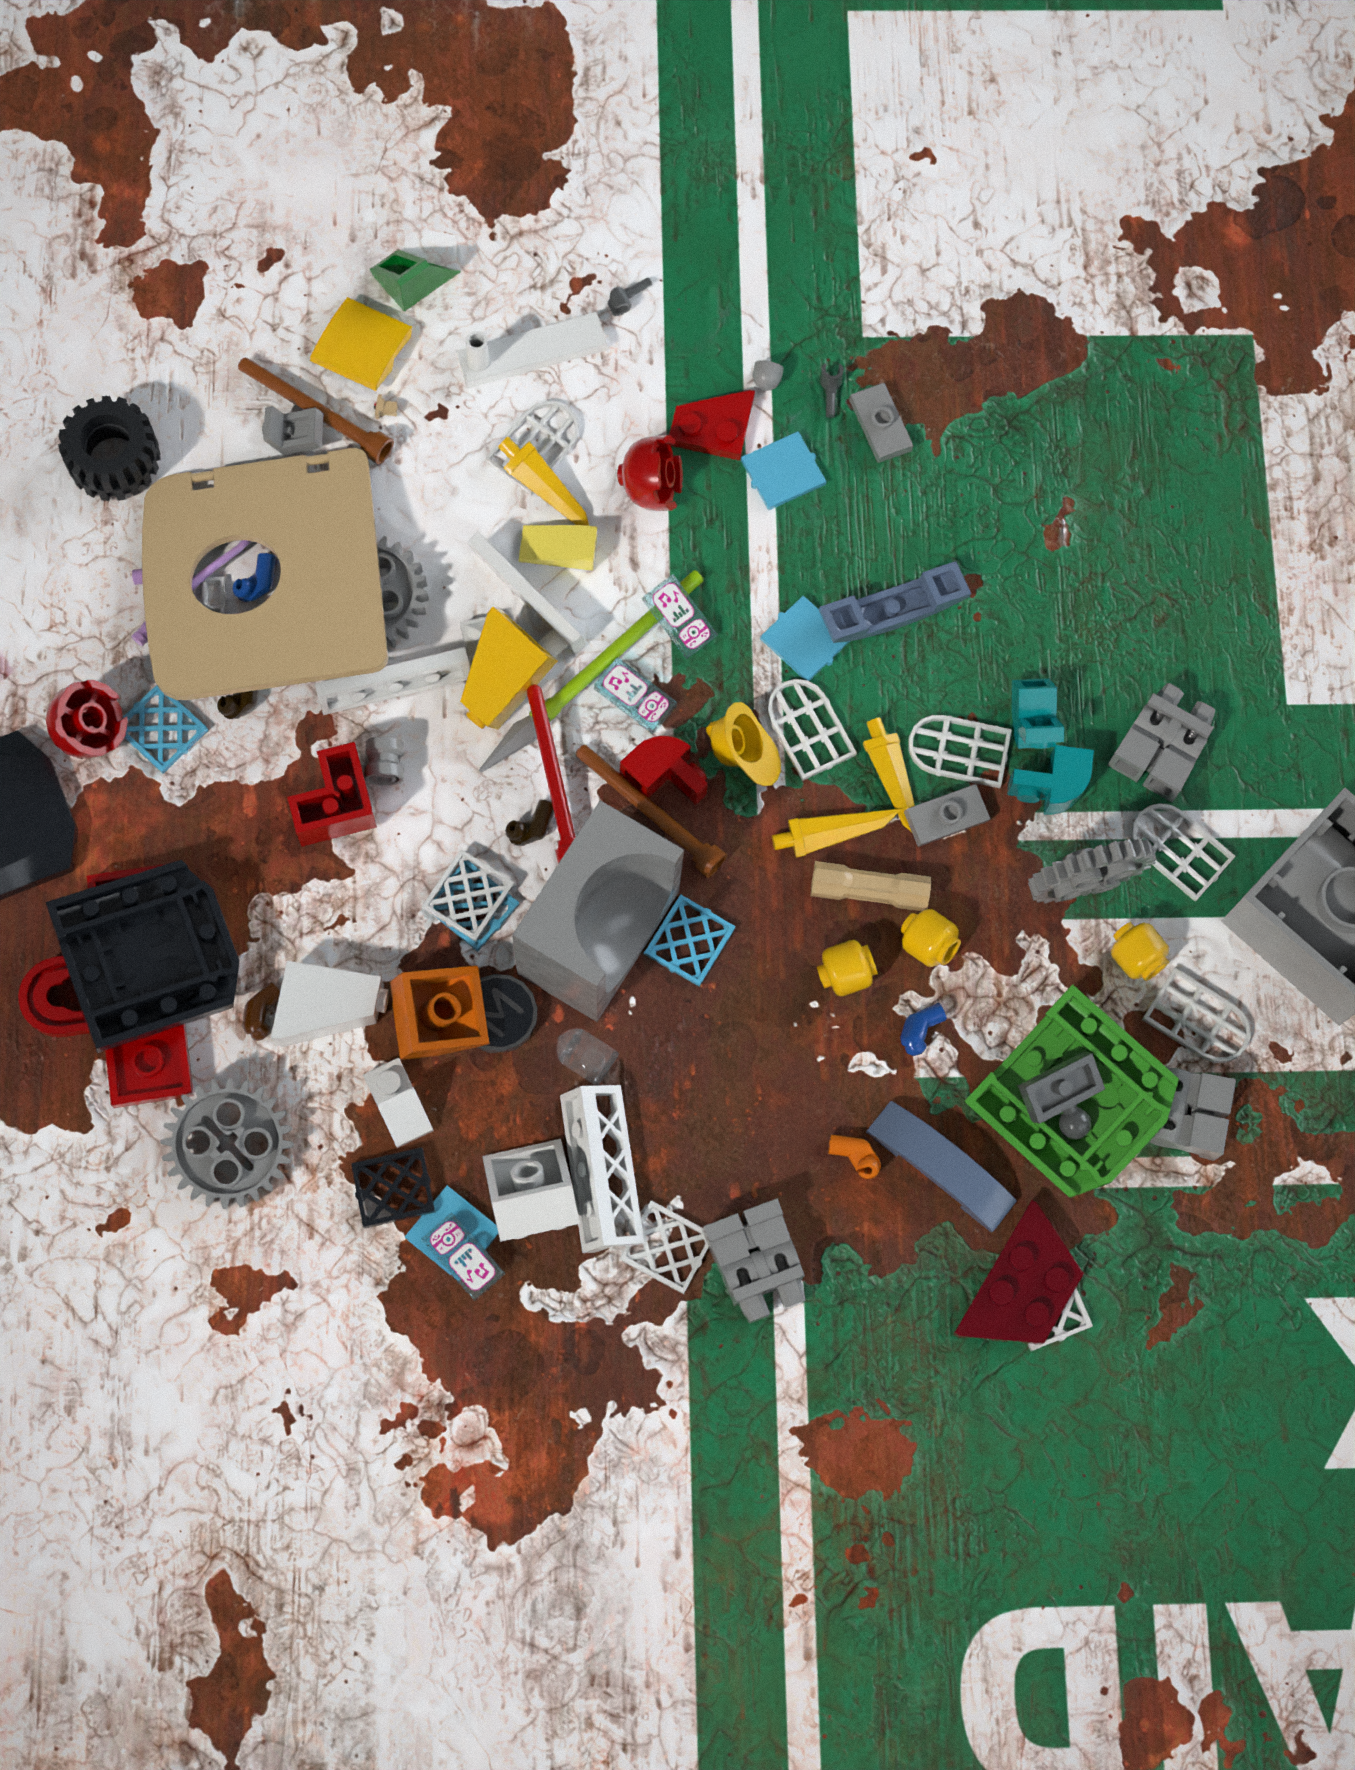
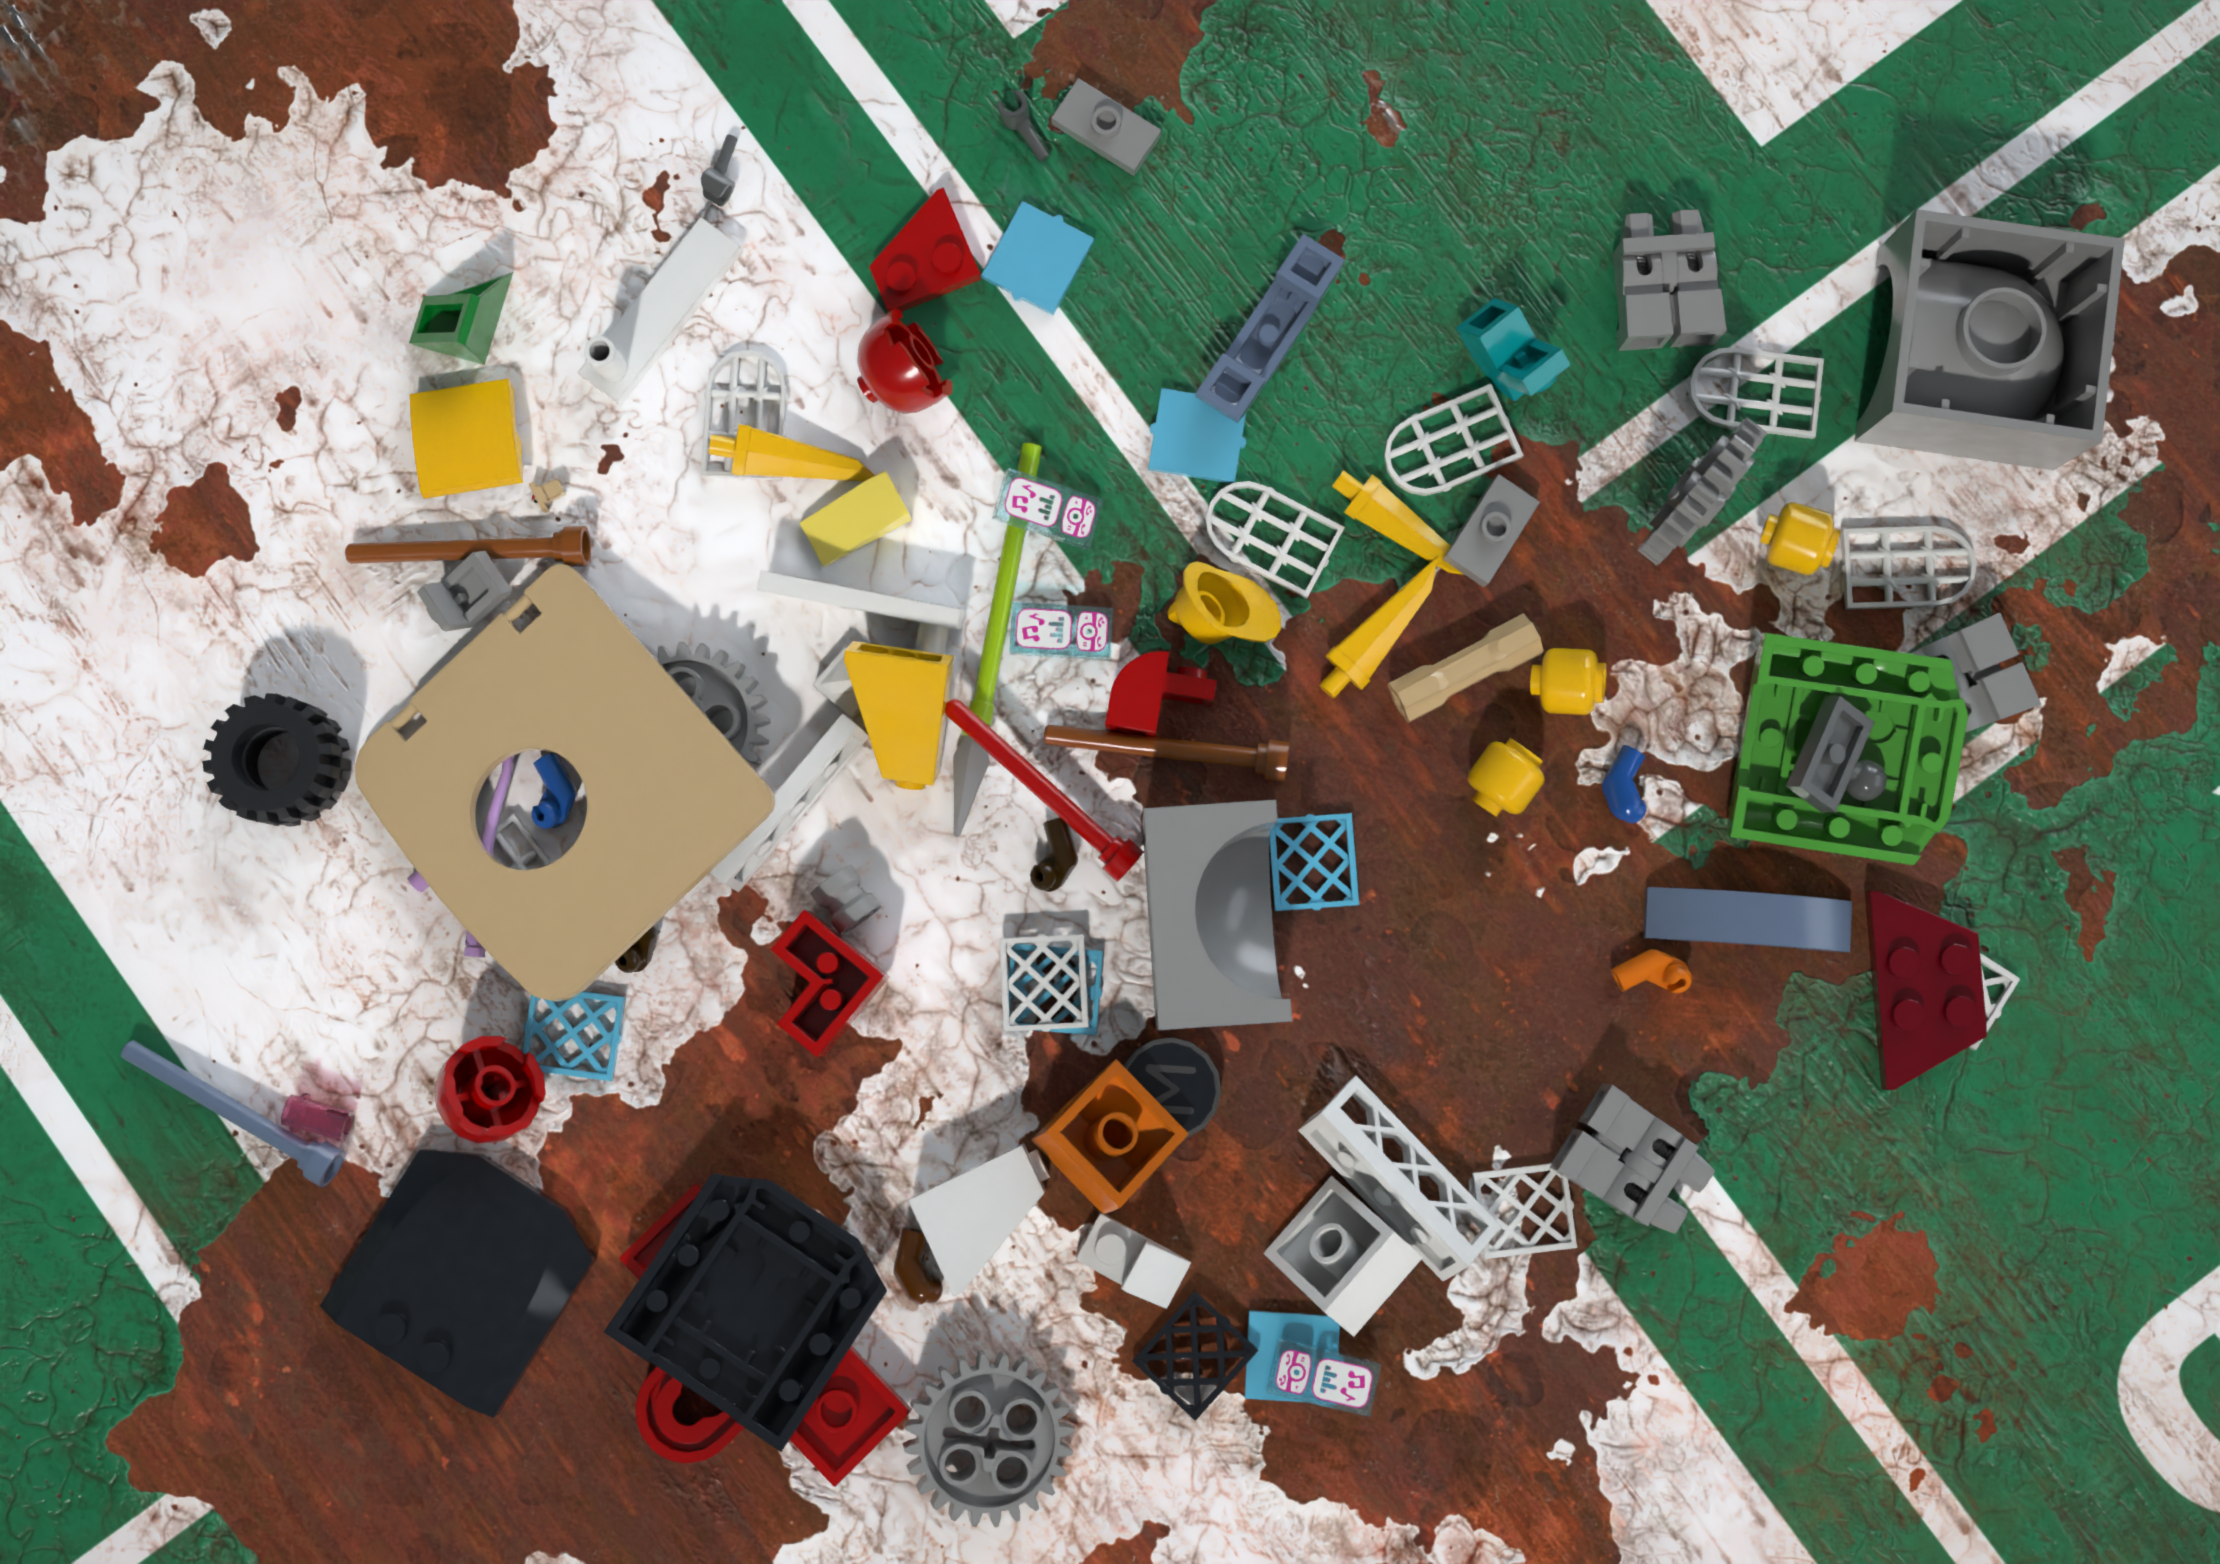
camera: 25 degrees left, 10 degrees up
clear plate [556,1028,619,1086] -> none
light grey hinge [753,361,784,391] -> none
teal brick [1007,745,1094,815] -> none

